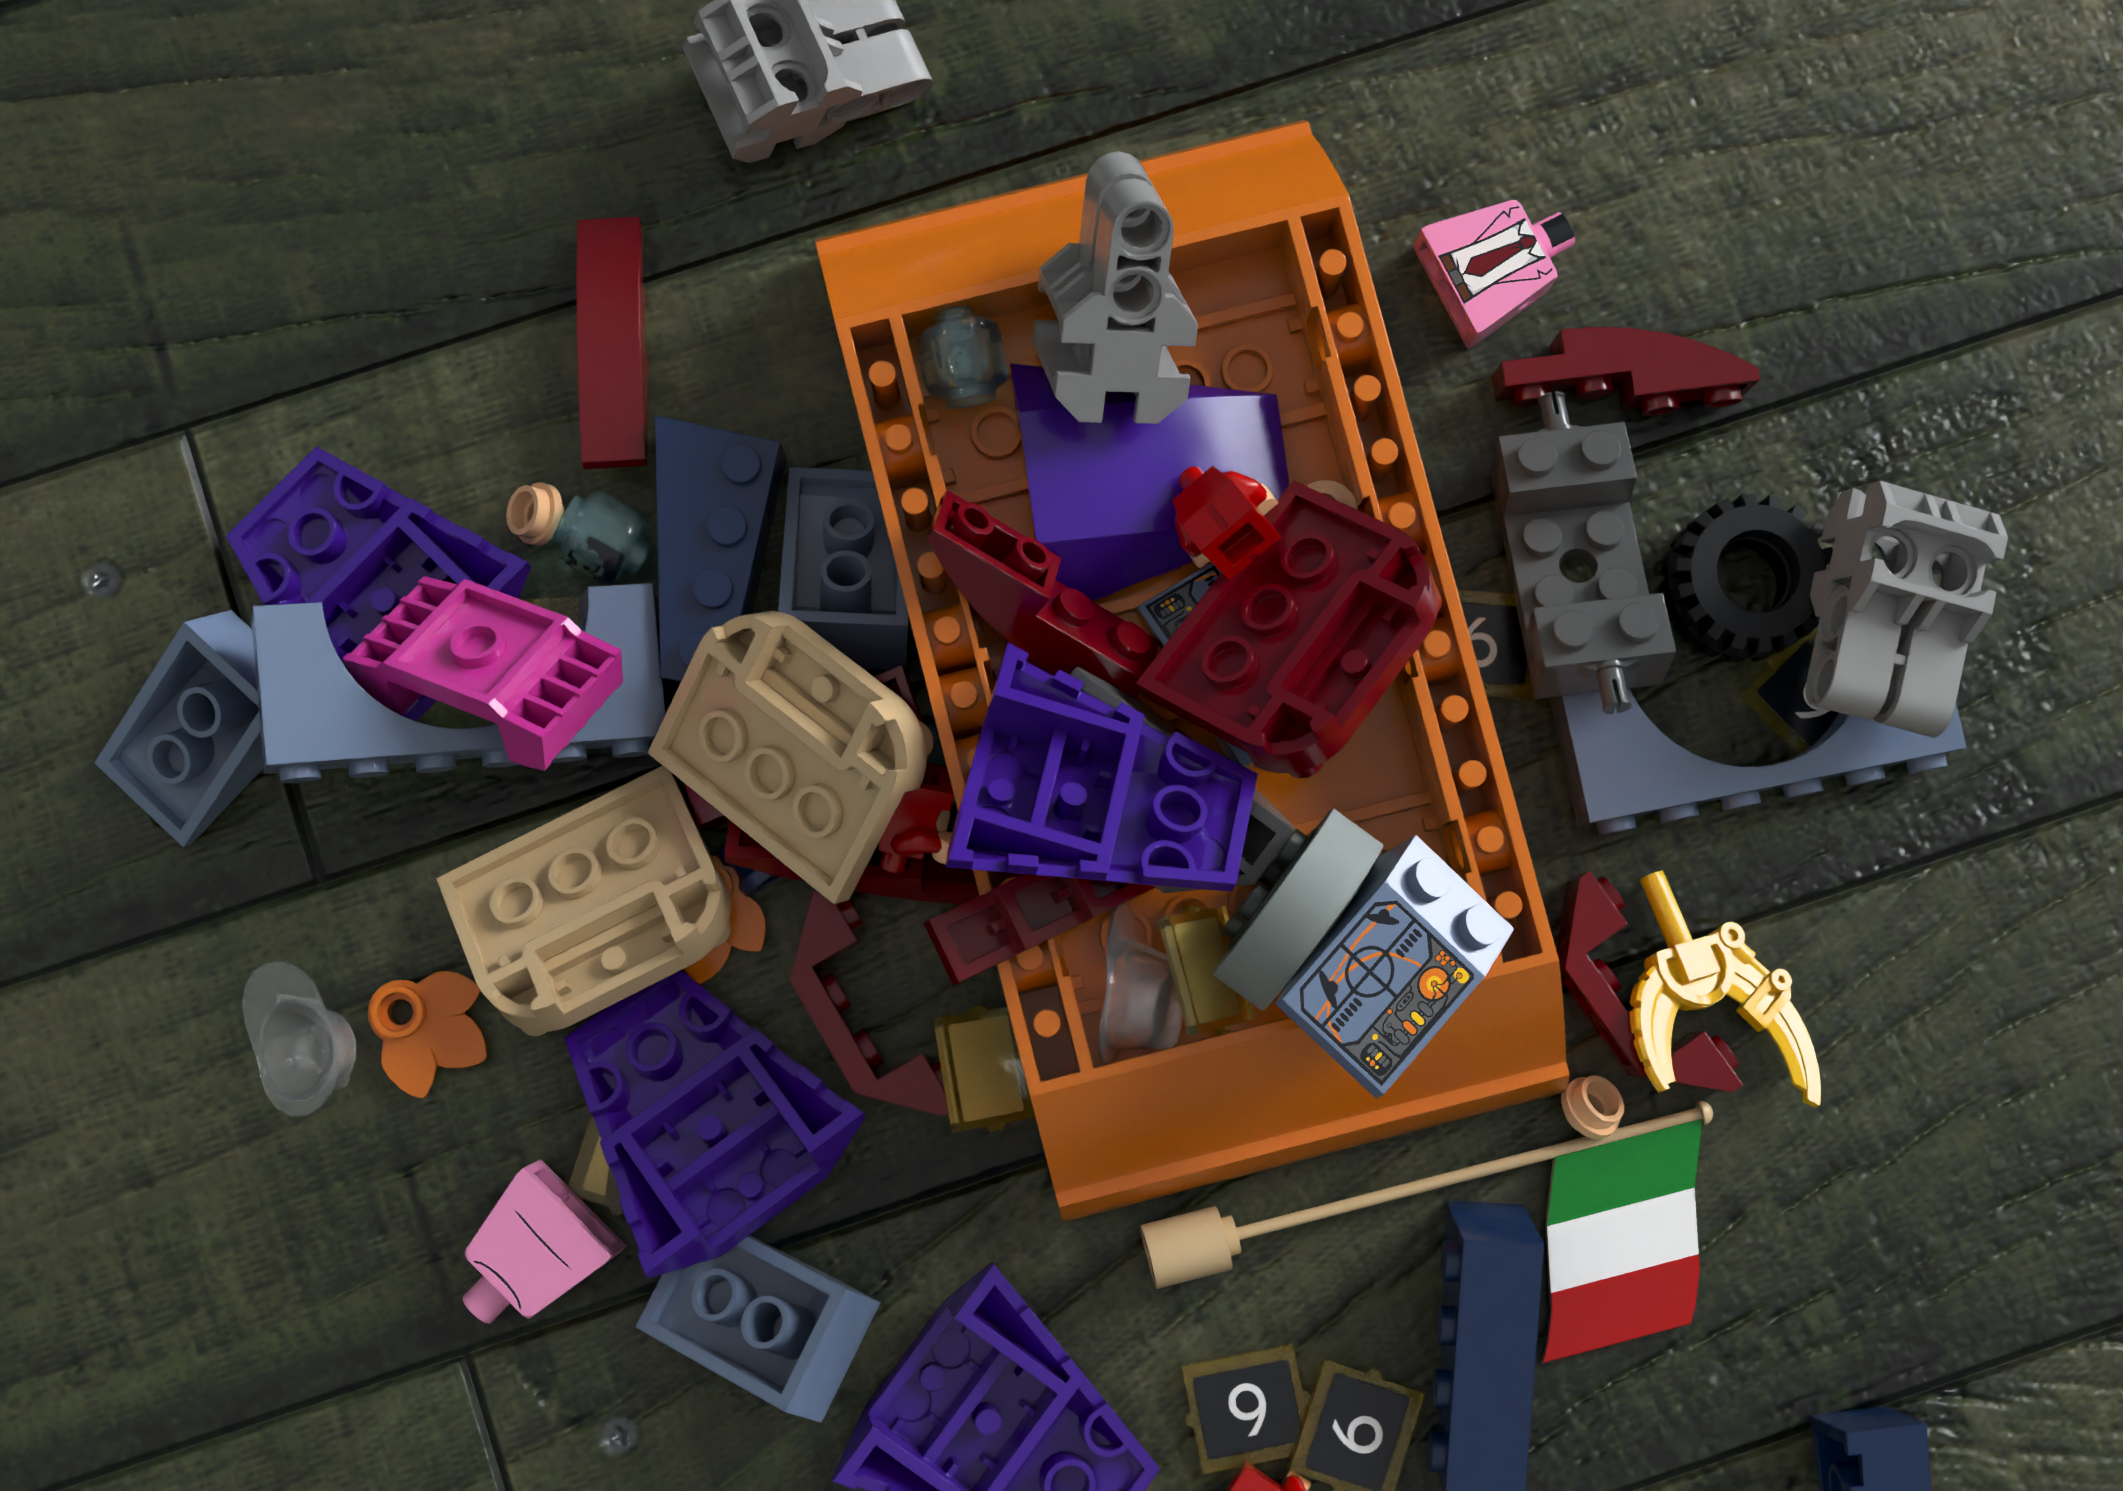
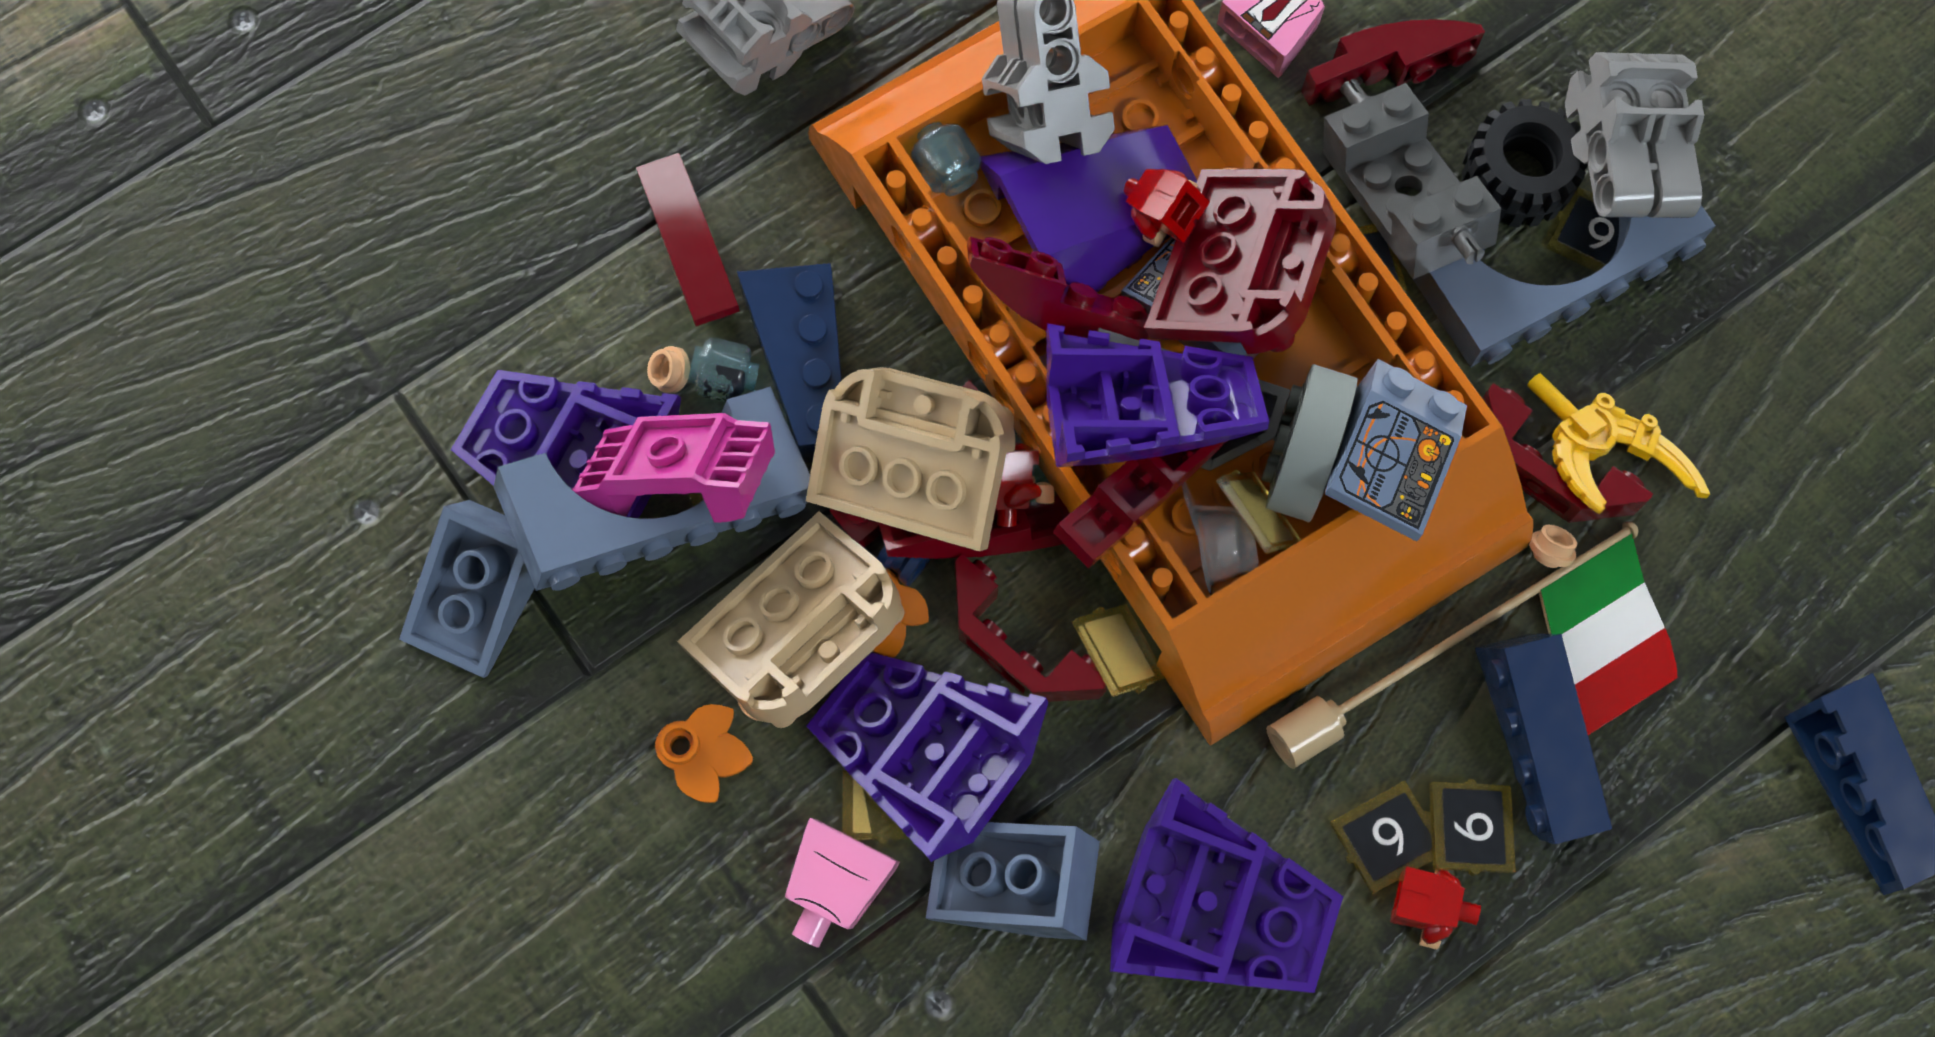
camera: 15 degrees left, 10 degrees down
clear piece [242,961,357,1116] -> none
sand blue slope [778,467,909,670] -> none

